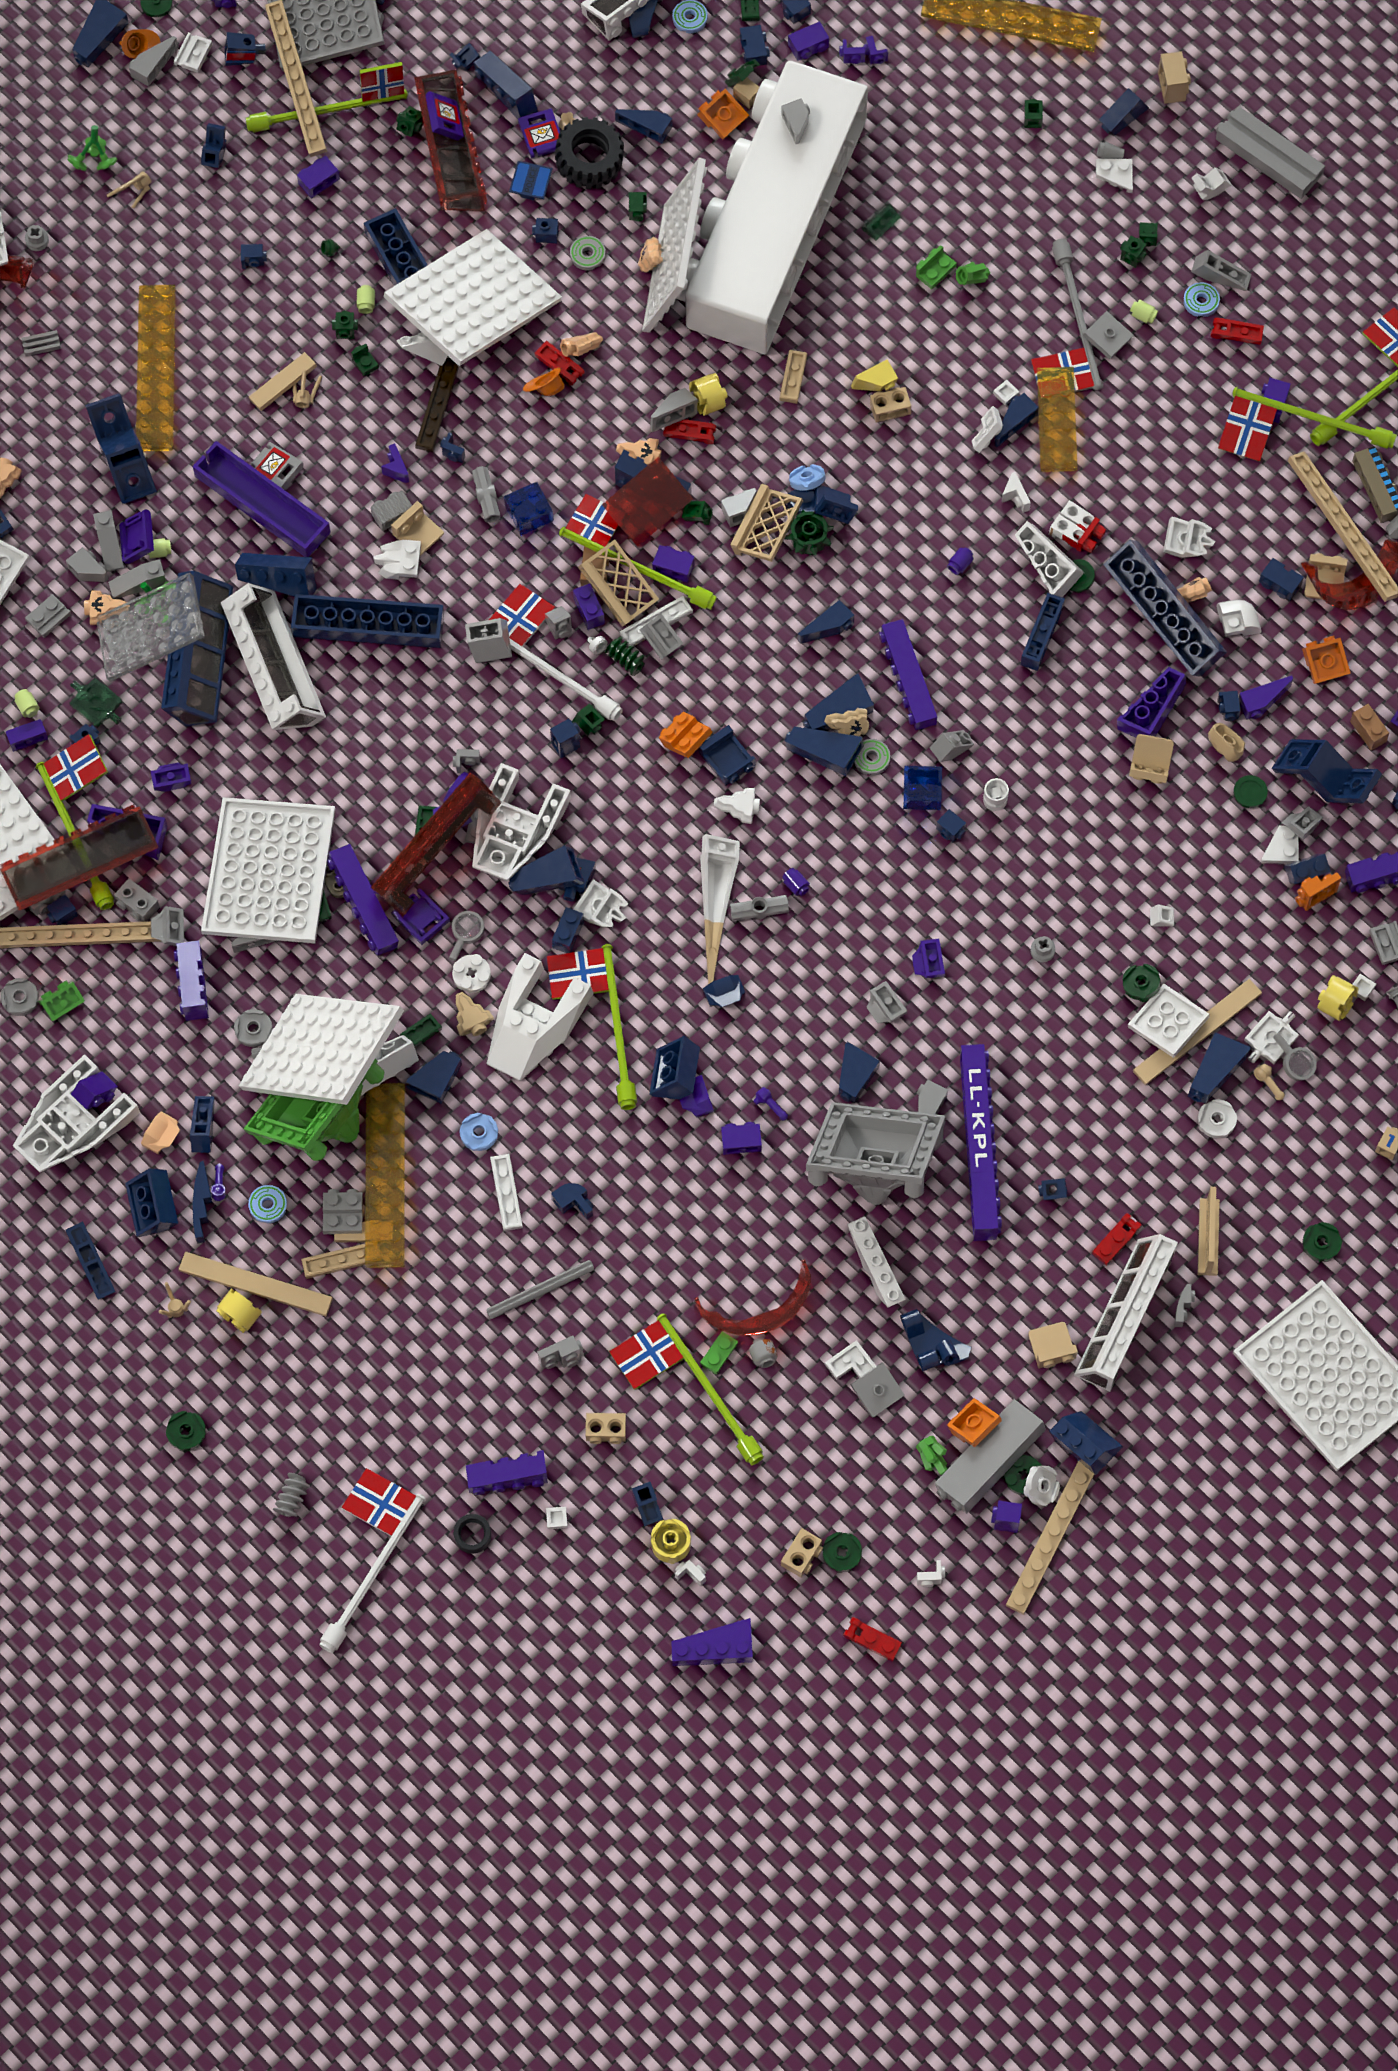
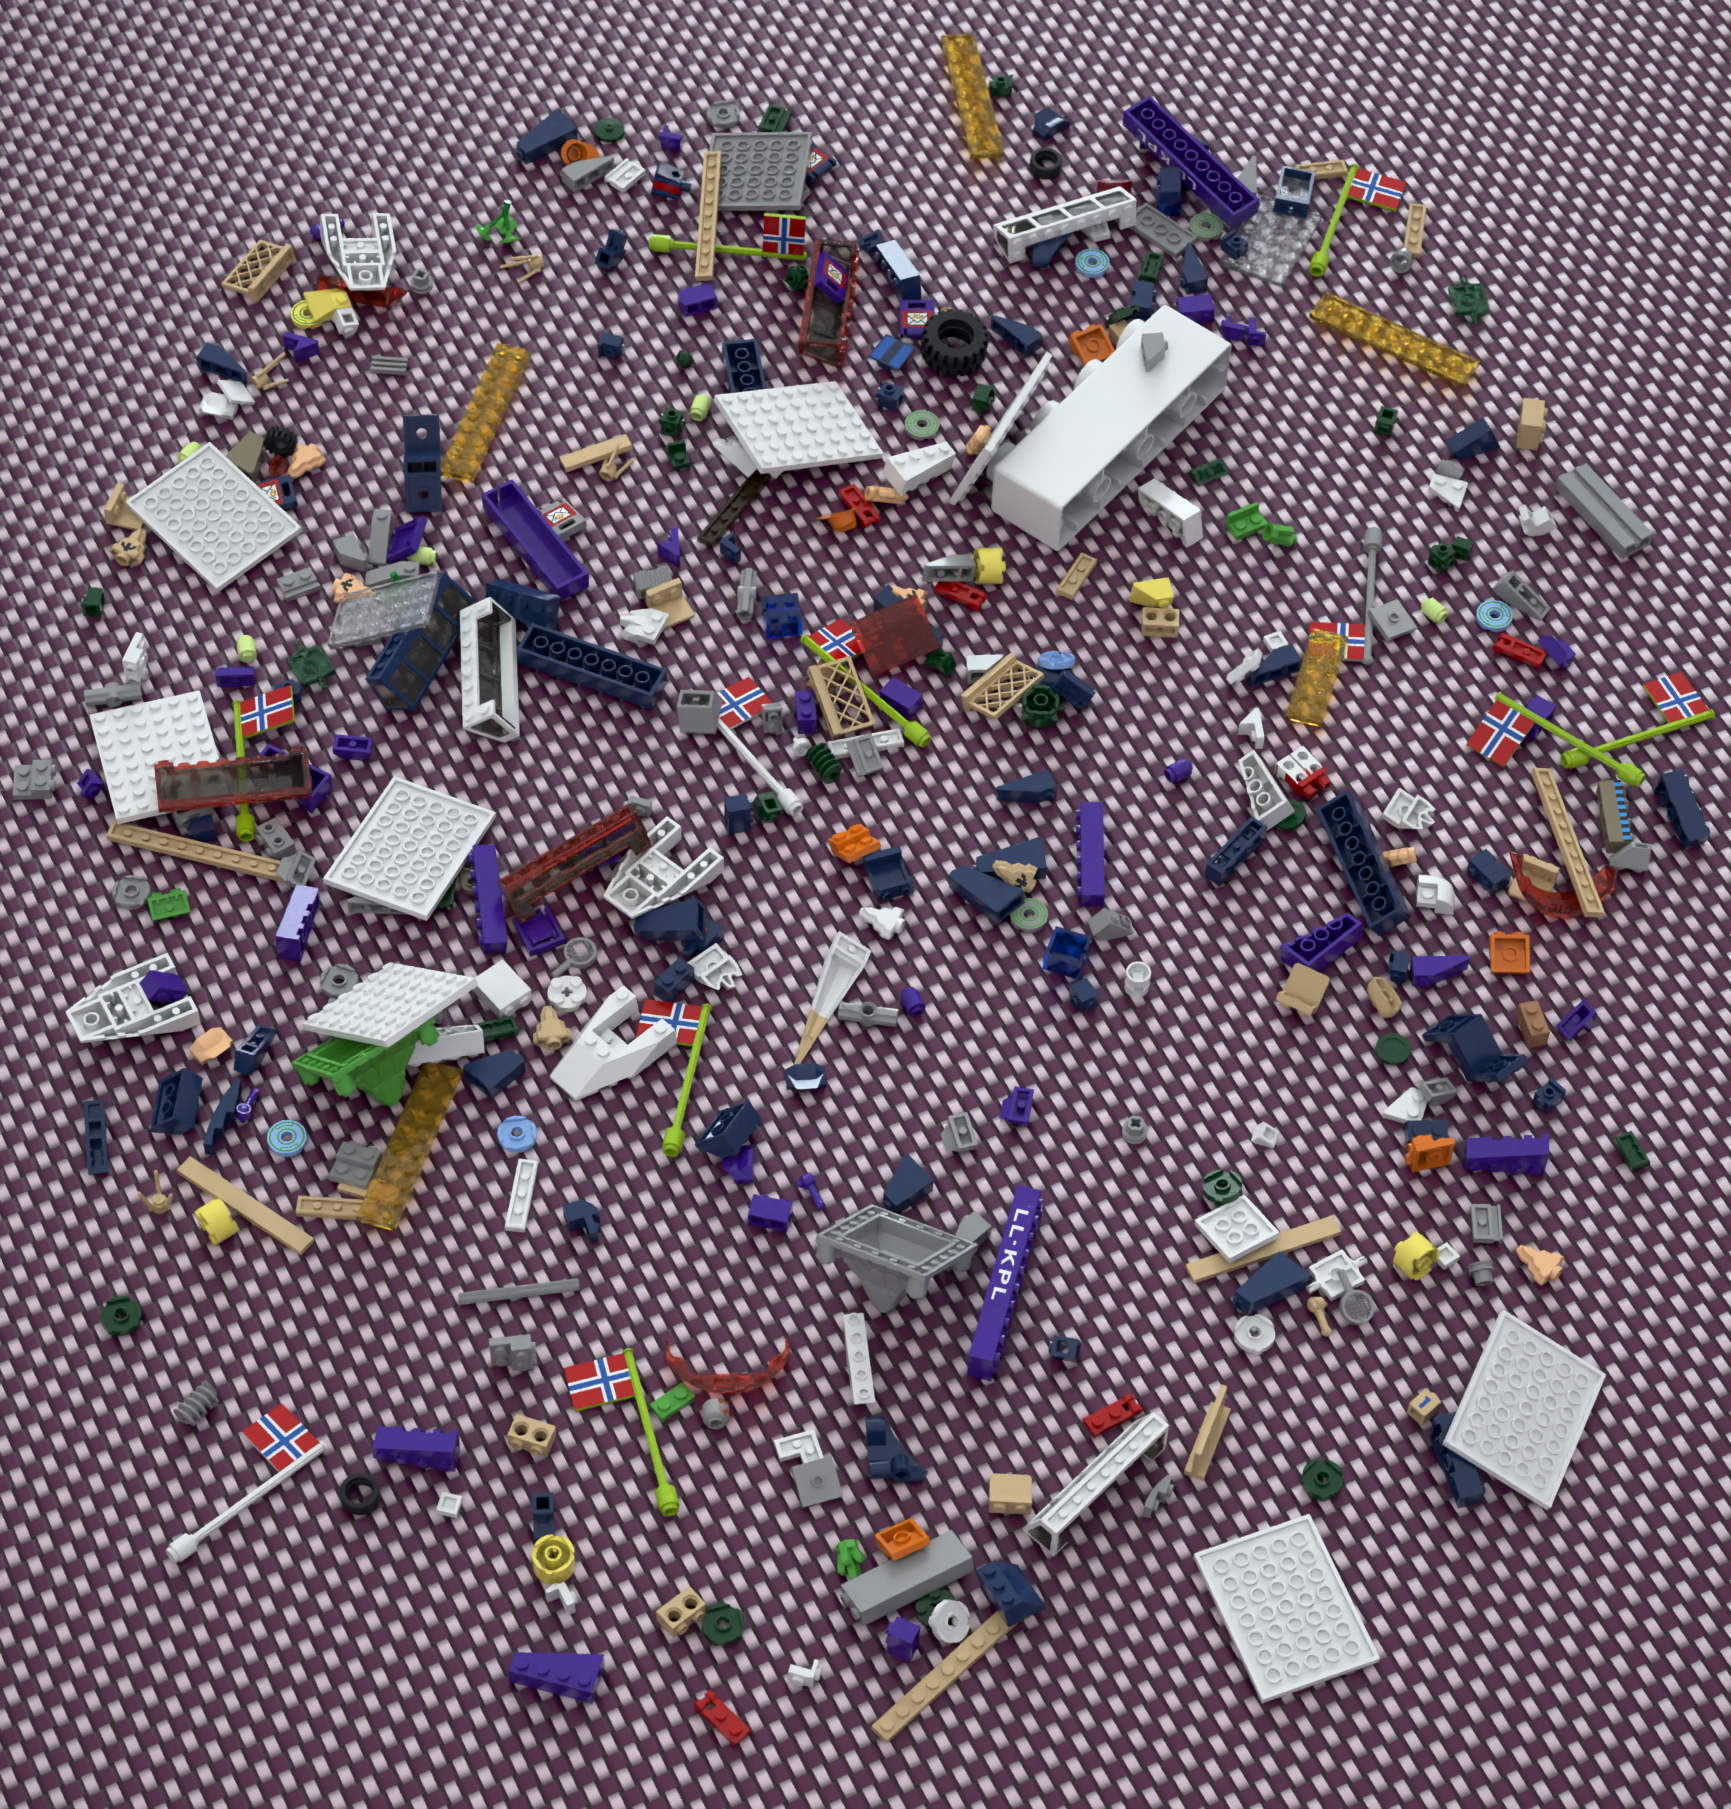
camera: 15 degrees right, 15 degrees down
none -> white brick [473,960,532,1019]
none -> white wedge [883,442,956,497]
none -> white wedge [1138,478,1203,548]
none -> dark purple slope [1537,635,1576,669]

